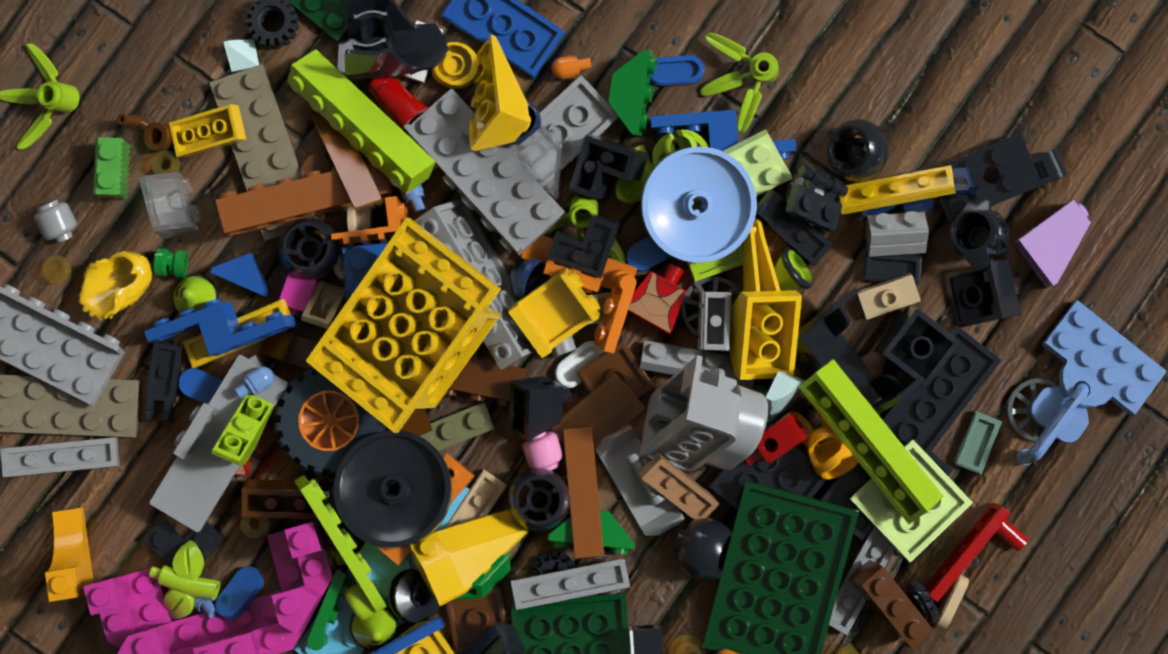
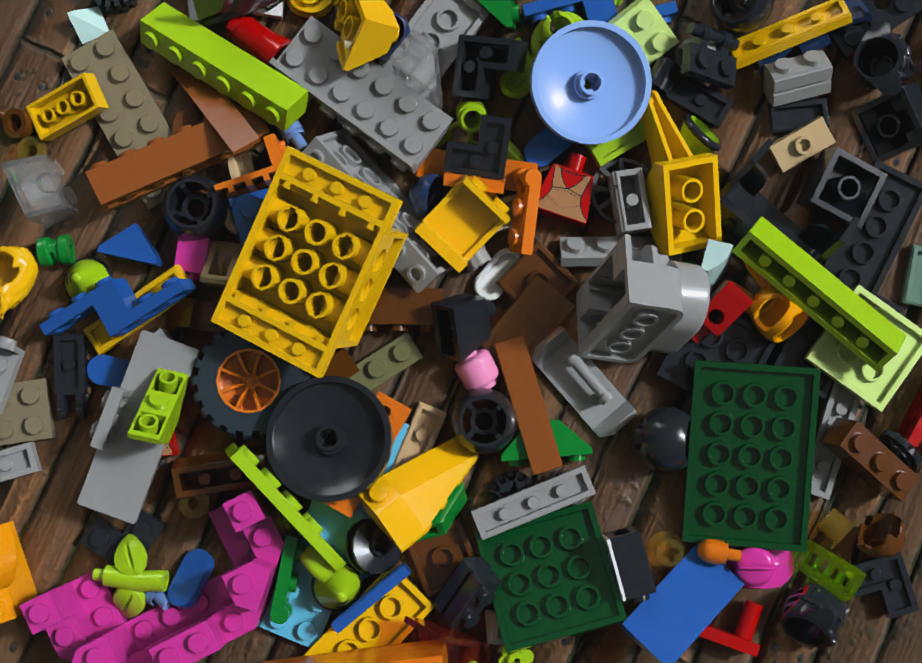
camera: 10 degrees left, 0 degrees up
medium blue cylinder [235,366,274,398] -> none
medium nougat plate [639,453,719,520] -> none

